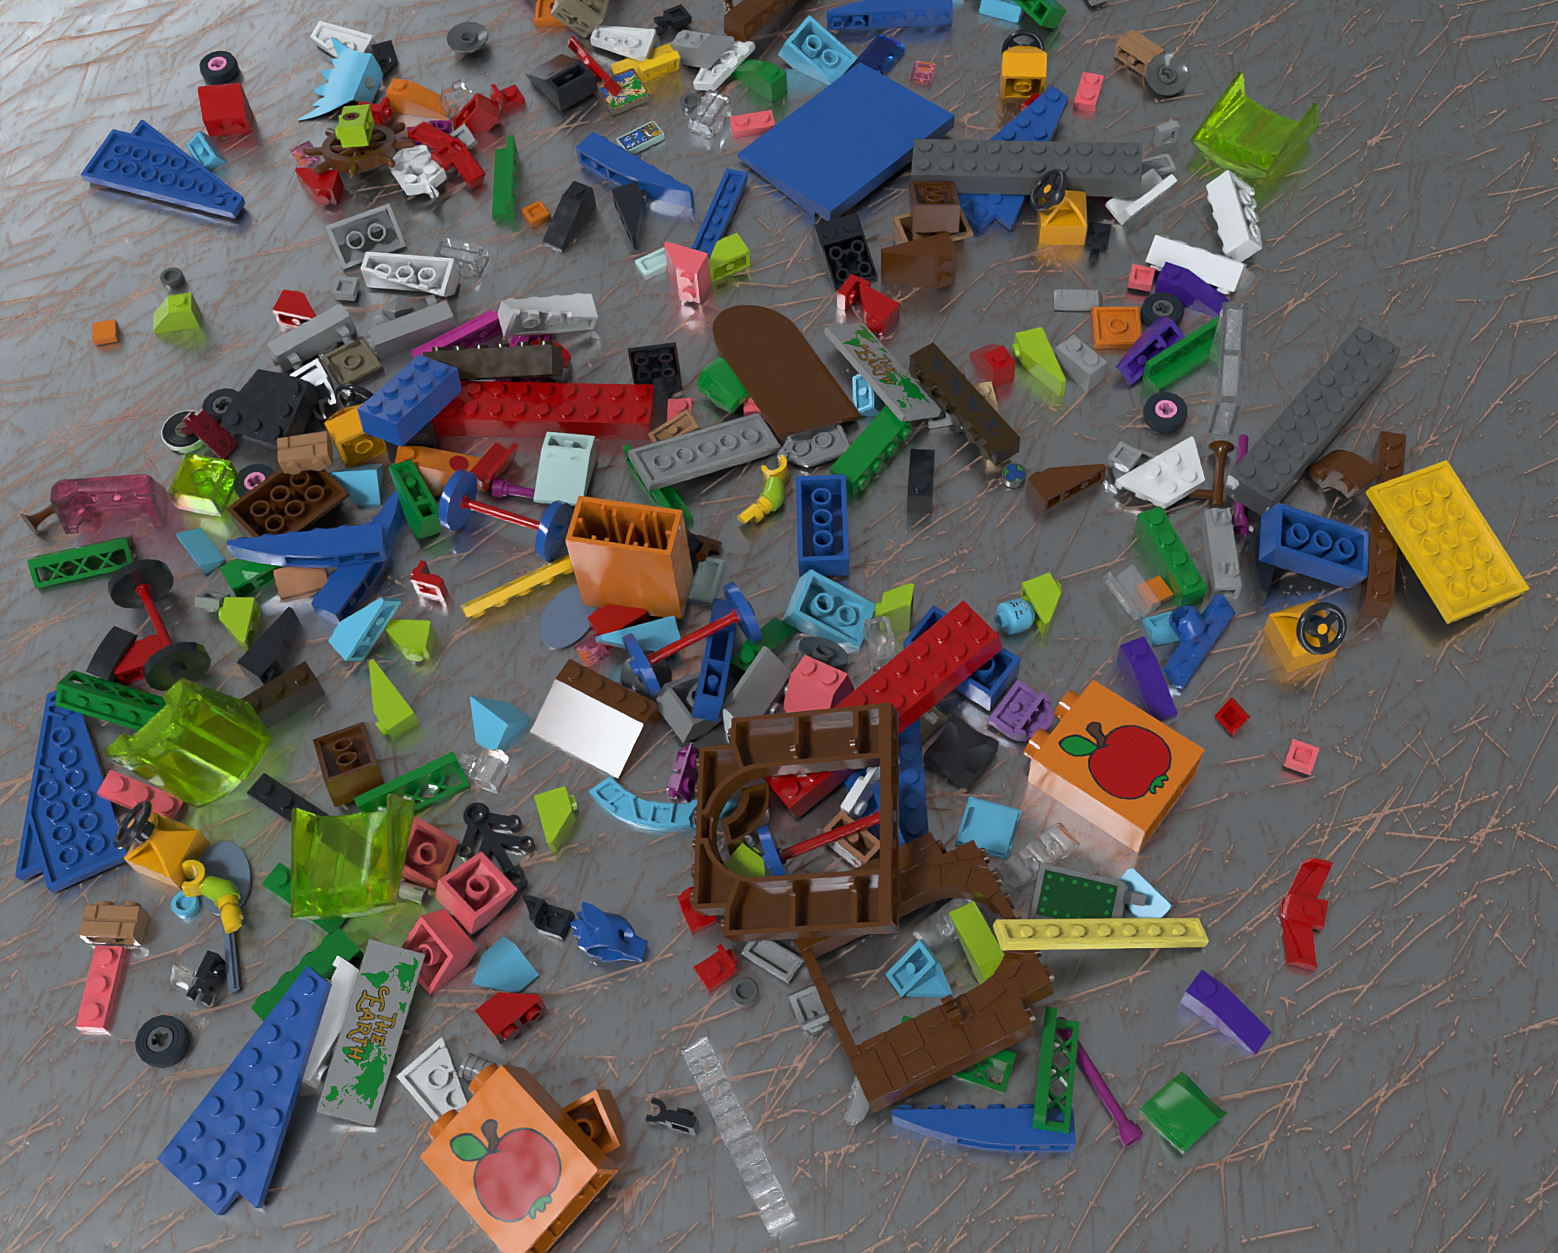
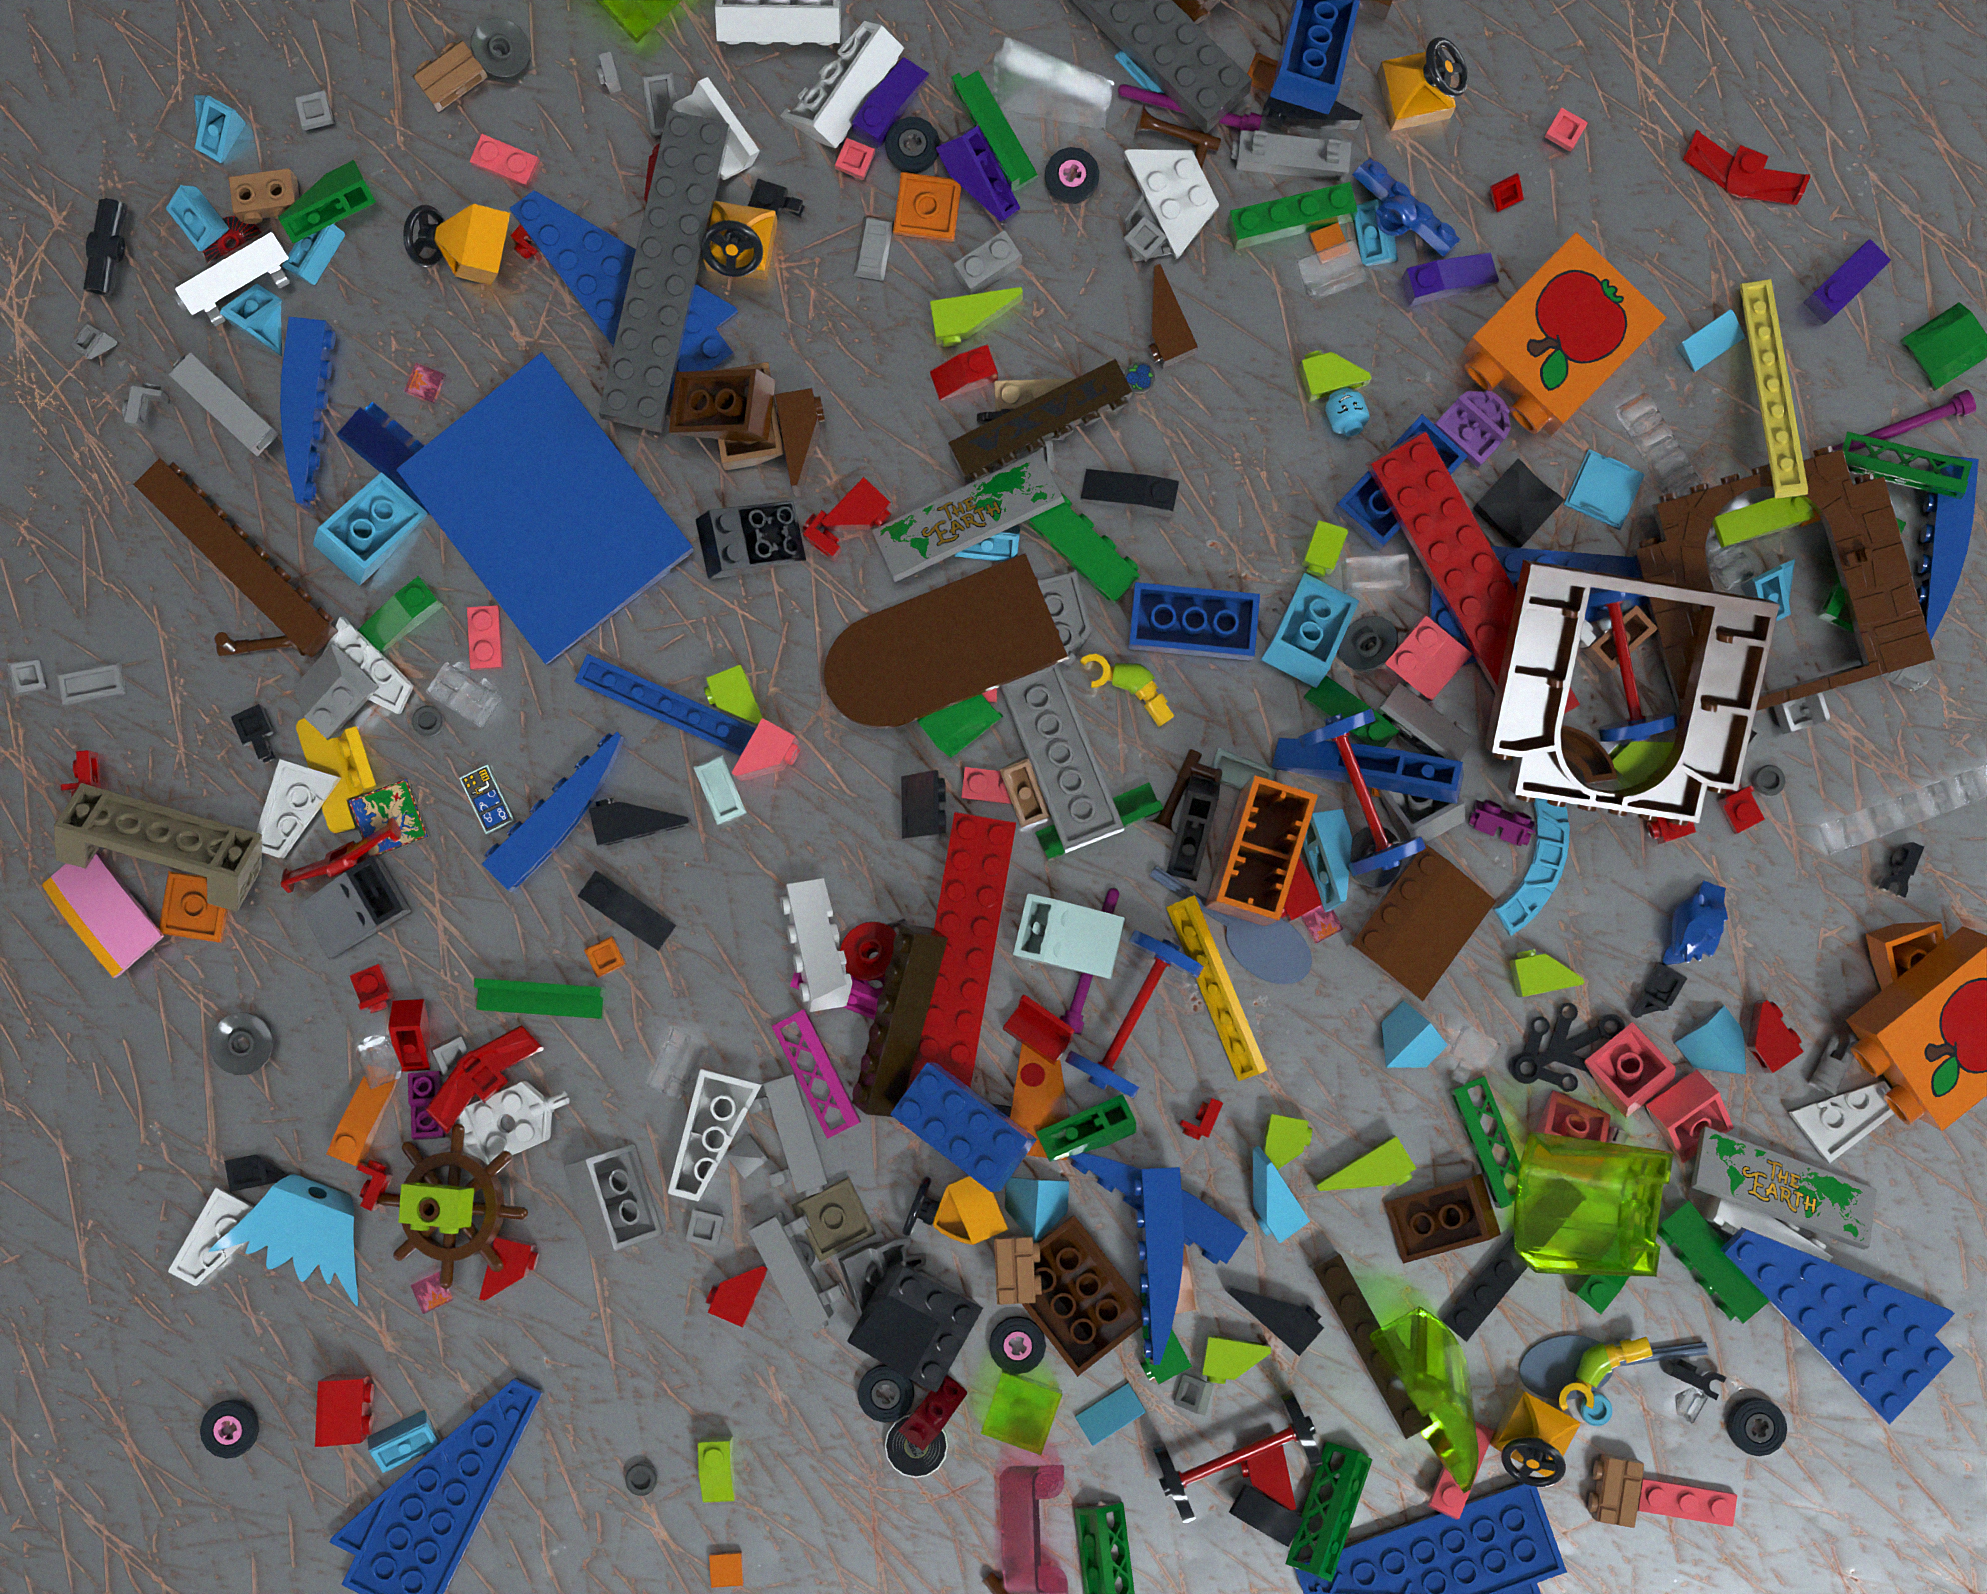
camera: 90 degrees left, 25 degrees up
dark green tile [1028,862,1146,919] -> none

